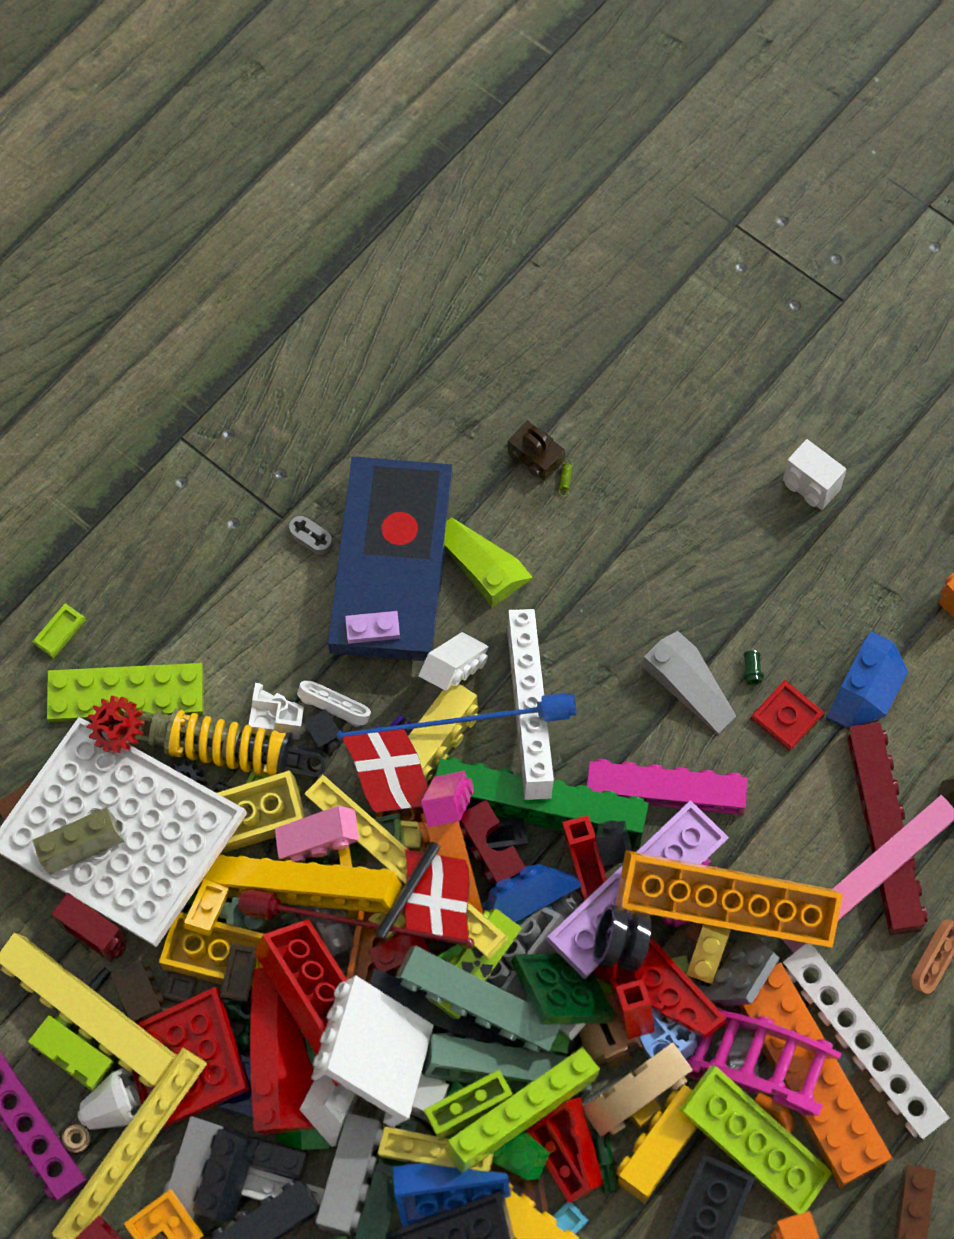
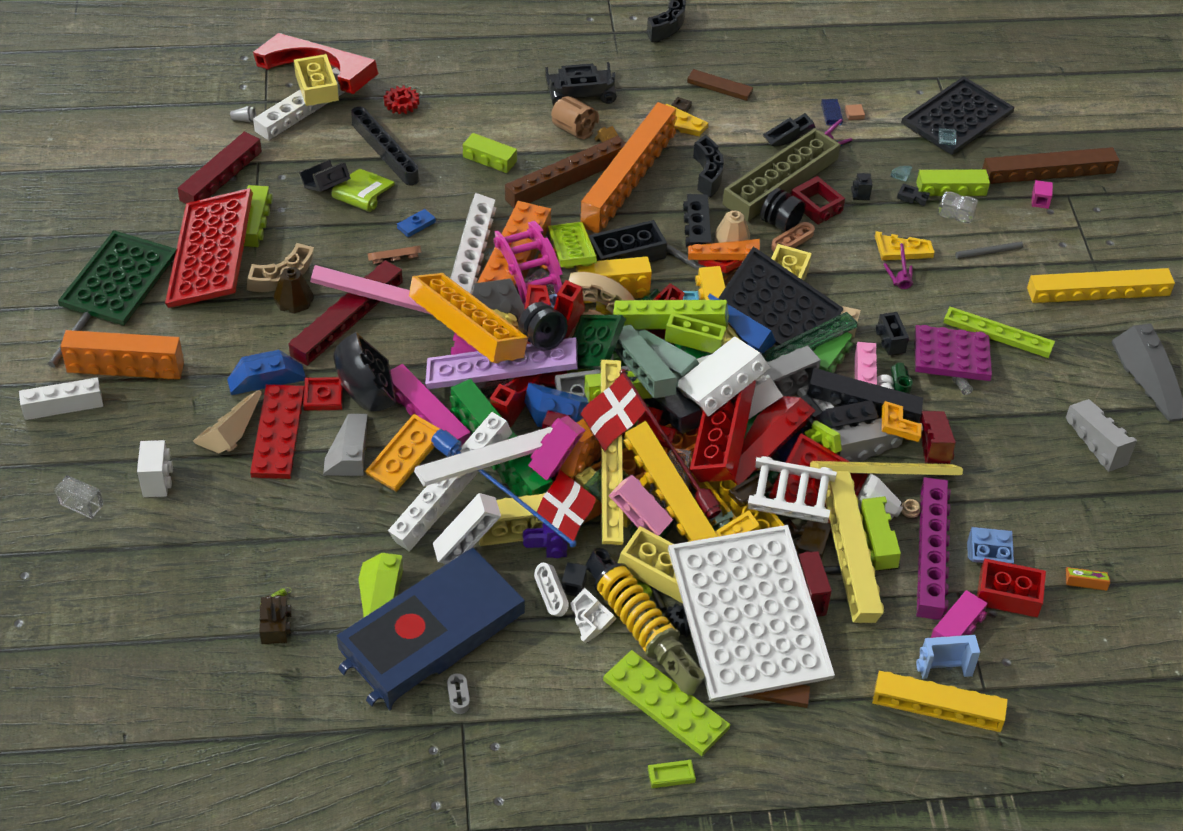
camera: 140 degrees left, 20 degrees down
olive brick [32,807,124,874] -> none
red gear [86,696,145,754] -> none
lavender plate [346,611,400,644] -> none
black bar [375,842,441,940] -> none
black brick [596,820,632,865] -> none
dark green pin [743,650,764,685] -> none
none -> clear brick [54,475,104,519]
none -> tan wedge [193,390,262,453]
none -> red plate [250,384,304,479]
none -> black brick [333,332,397,411]
none -> light orange tile [365,414,440,492]
none -> white tile [414,427,553,486]
none -> white fence [747,456,837,523]
none -> lime plate [805,420,842,453]

